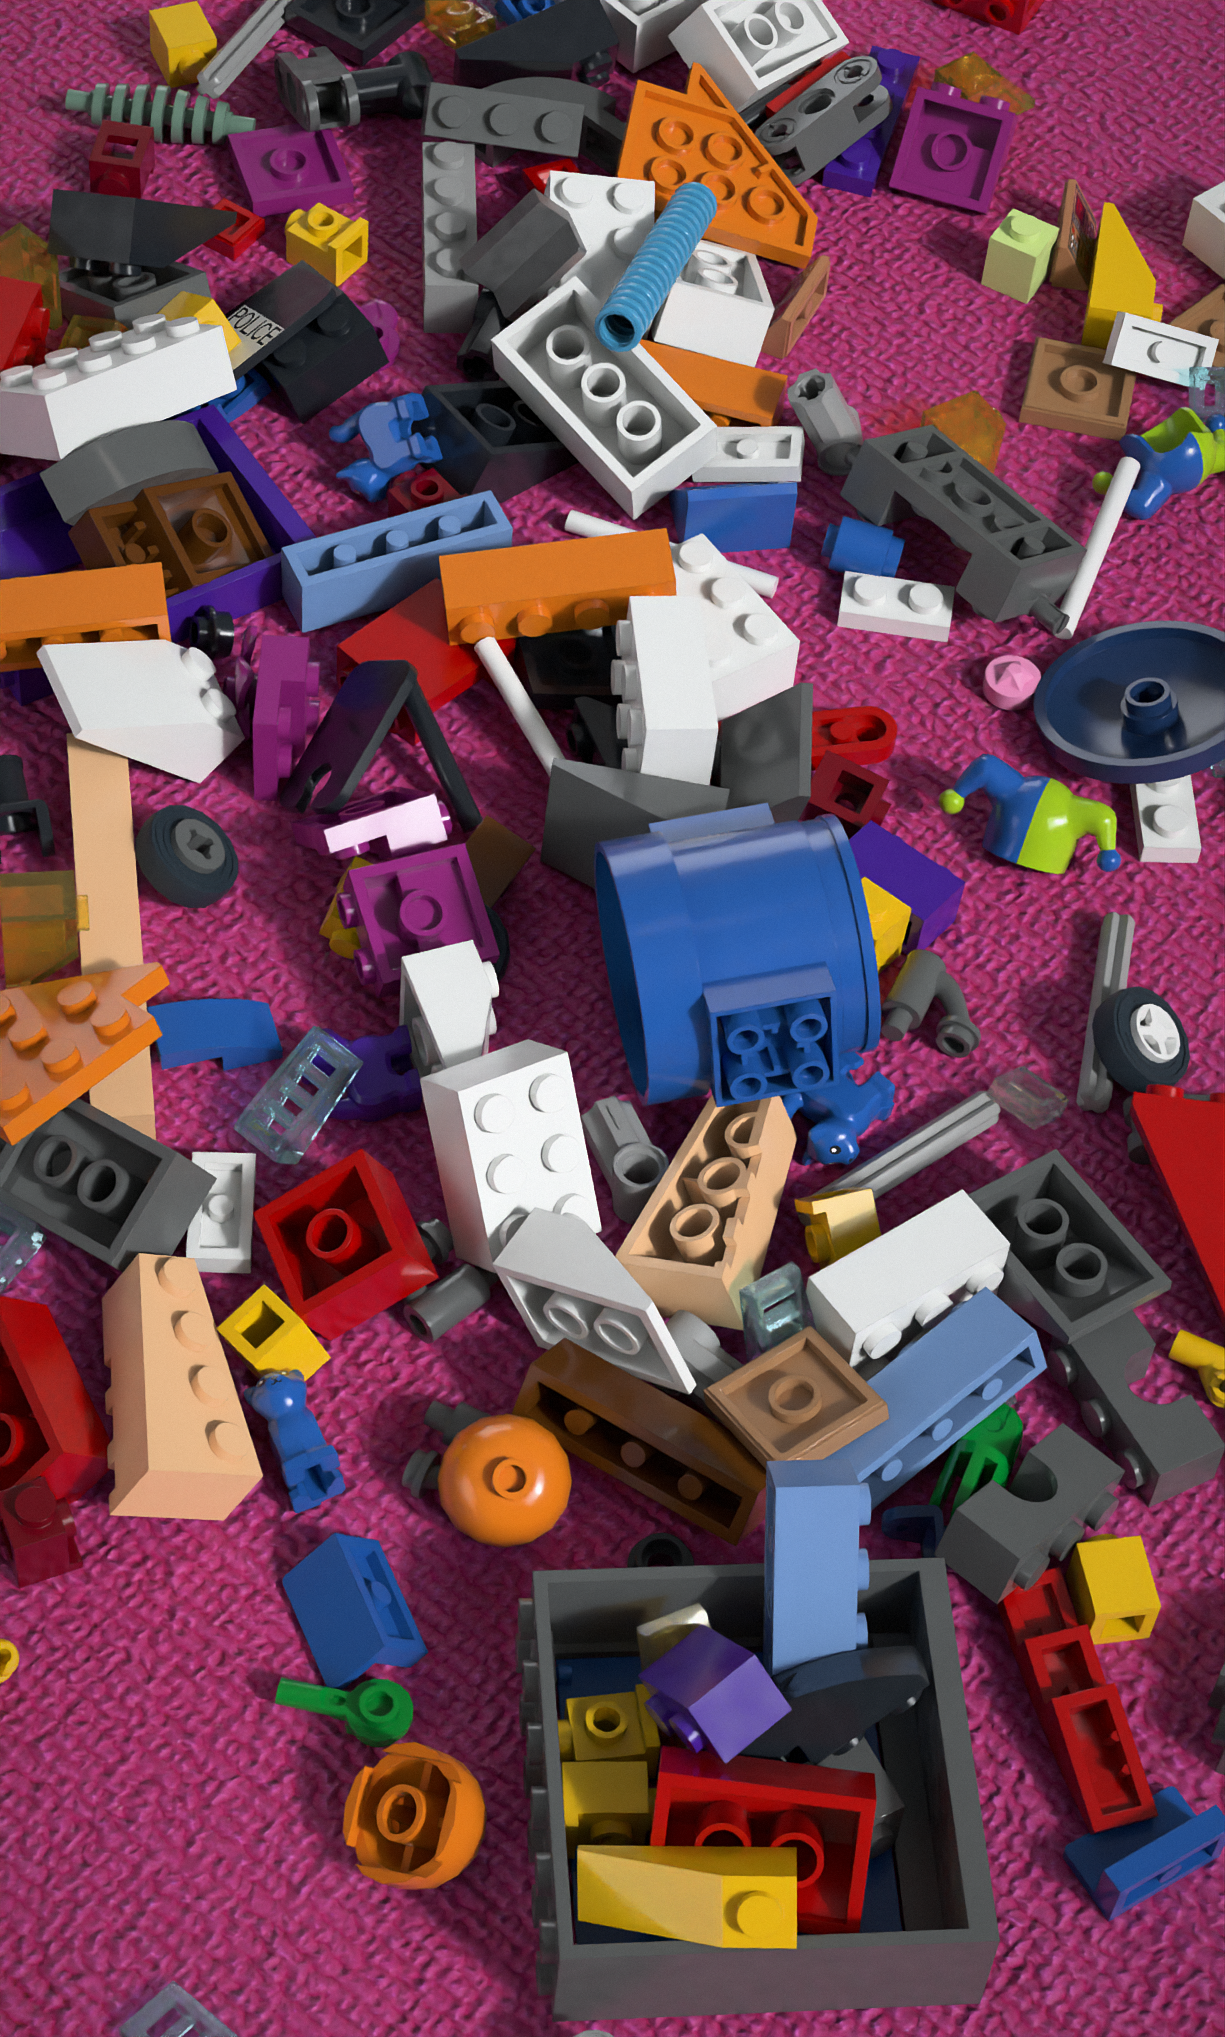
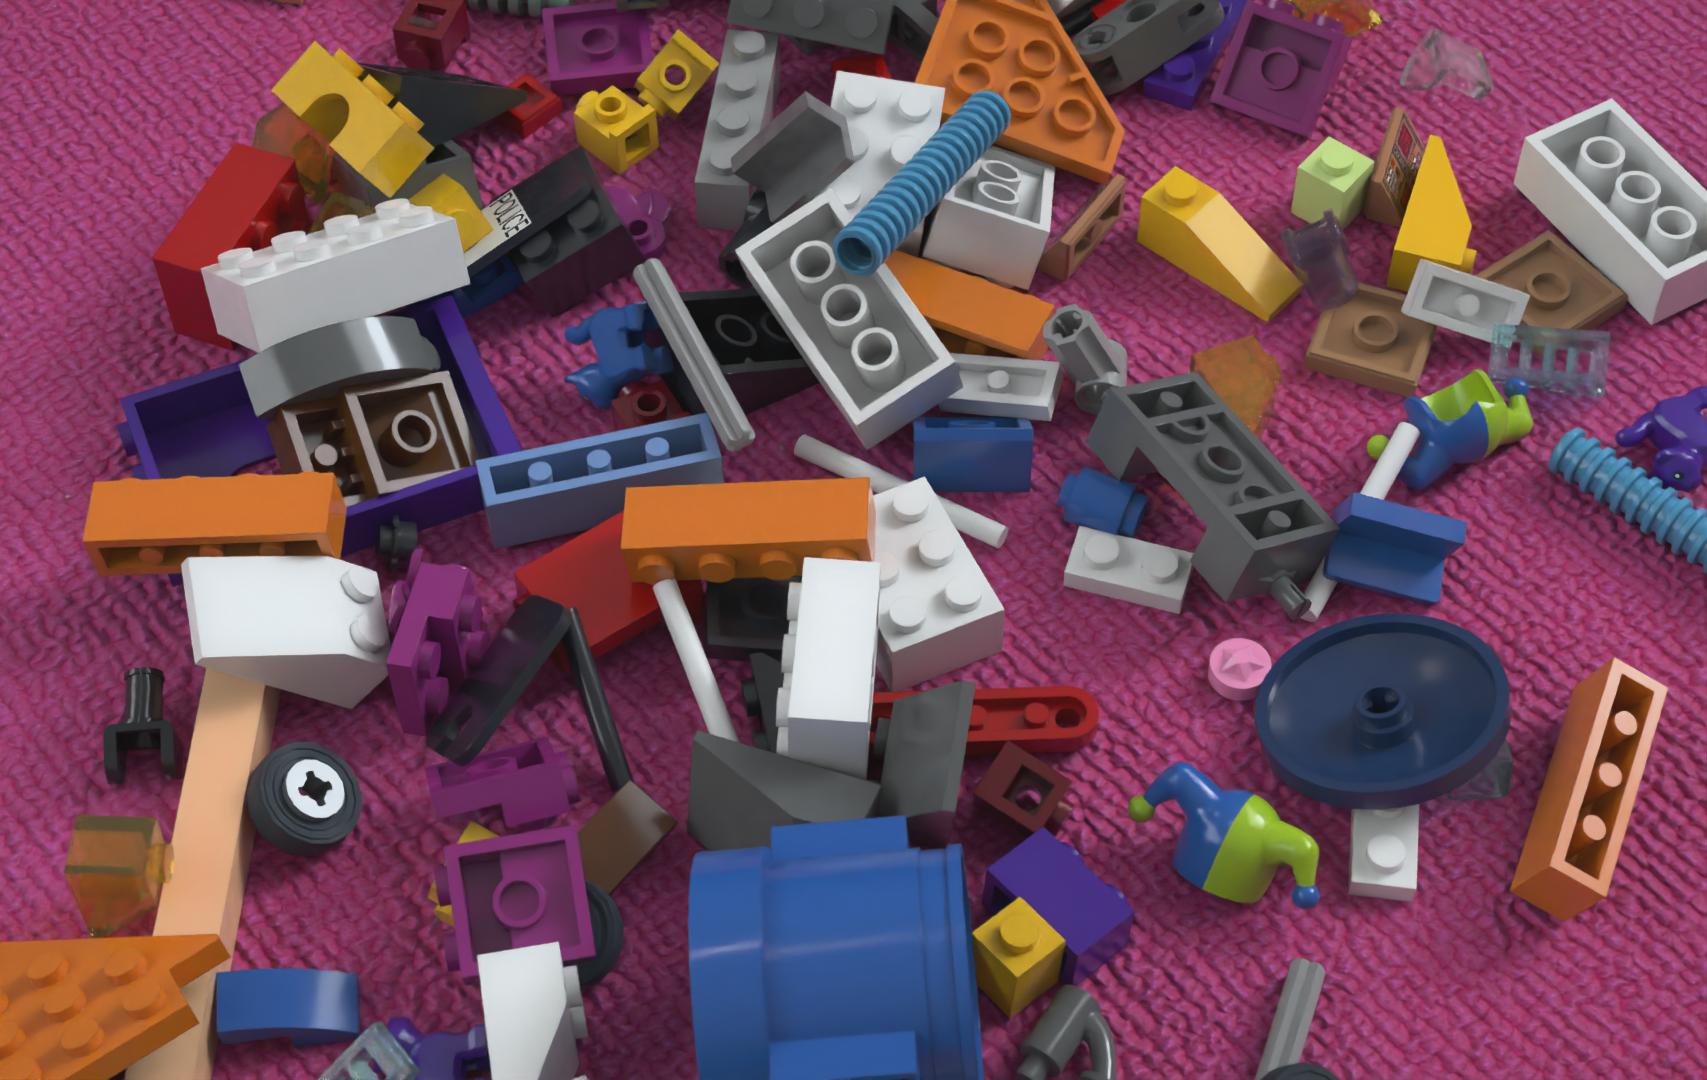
camera: 15 degrees right, 0 degrees up
none -> yellow arch [271,41,434,198]
none -> light grey axle [633,258,755,452]
none -> yellow brick [634,29,719,120]
none -> yellow slope [1137,166,1303,323]
none -> clear purple piece [1280,208,1359,310]
none -> blue panel [1323,492,1467,606]
none -> clear tile [1400,27,1494,101]

